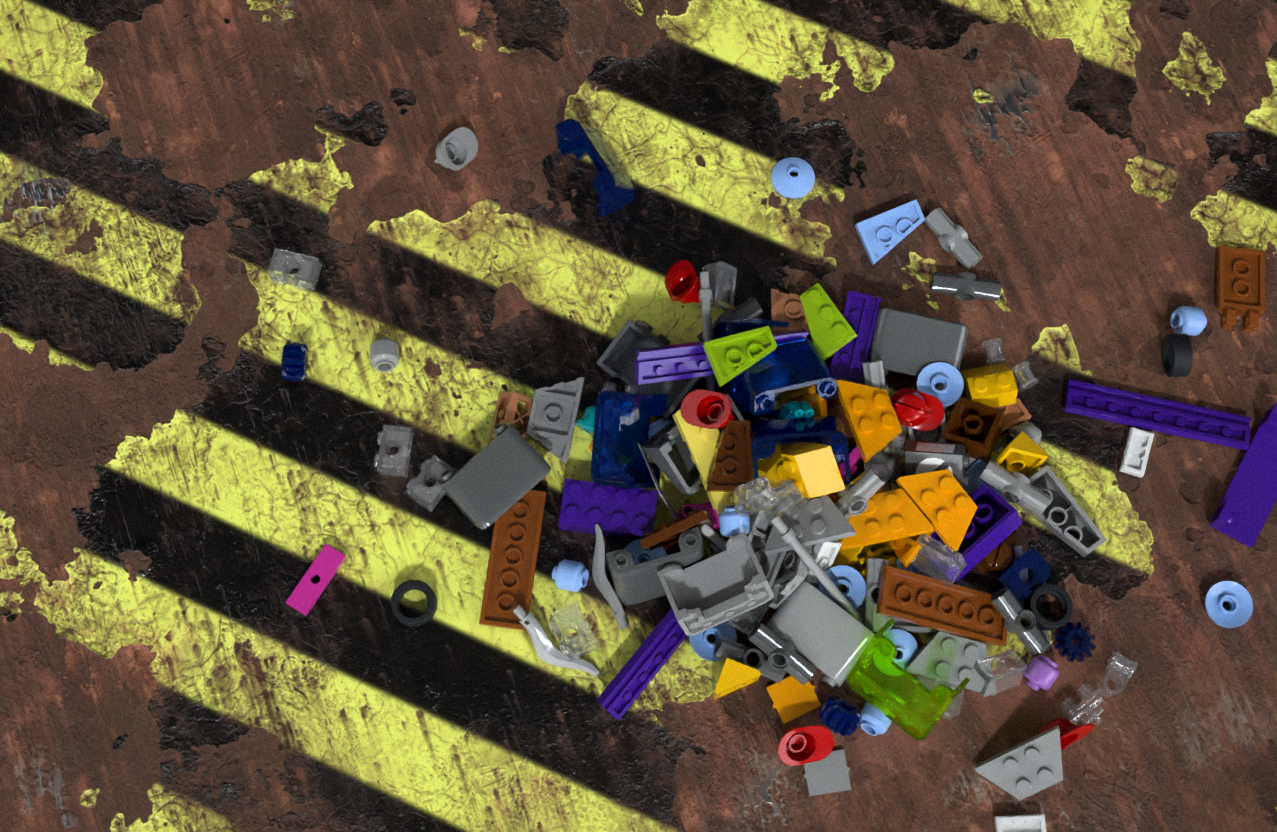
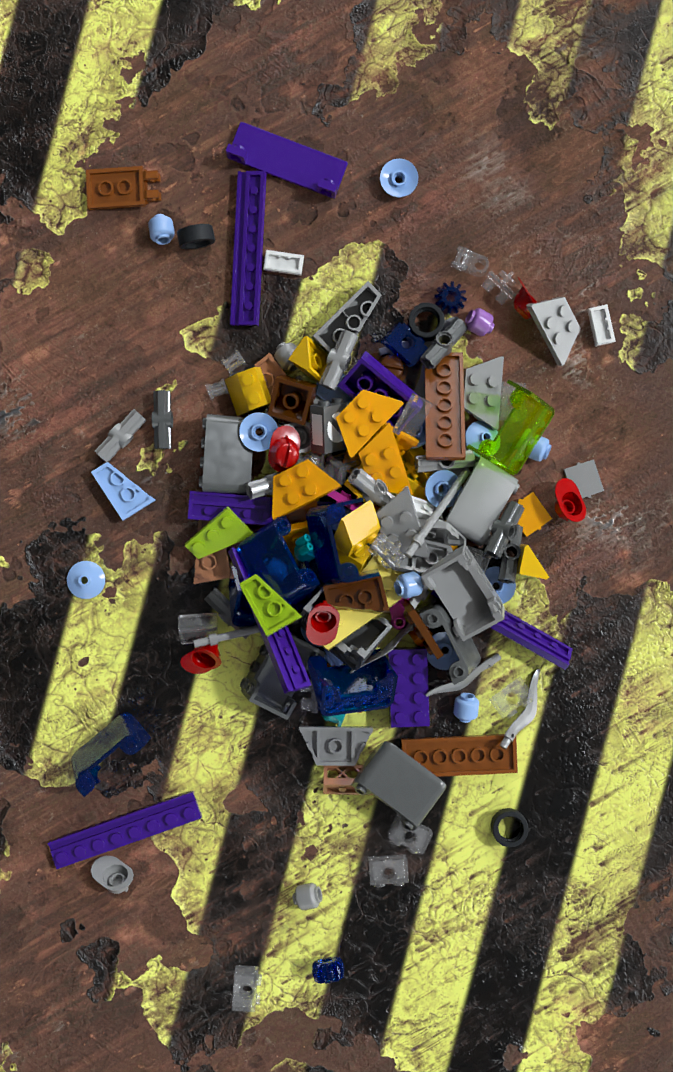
camera: 105 degrees left, 15 degrees up
dark pink tile [285,544,347,616] -> none
clear piece [734,476,781,517] -> none
clear blue gear [818,696,862,736] -> none
clear panel [974,649,1027,697] -> none
none -> dark purple plate [47,791,202,869]

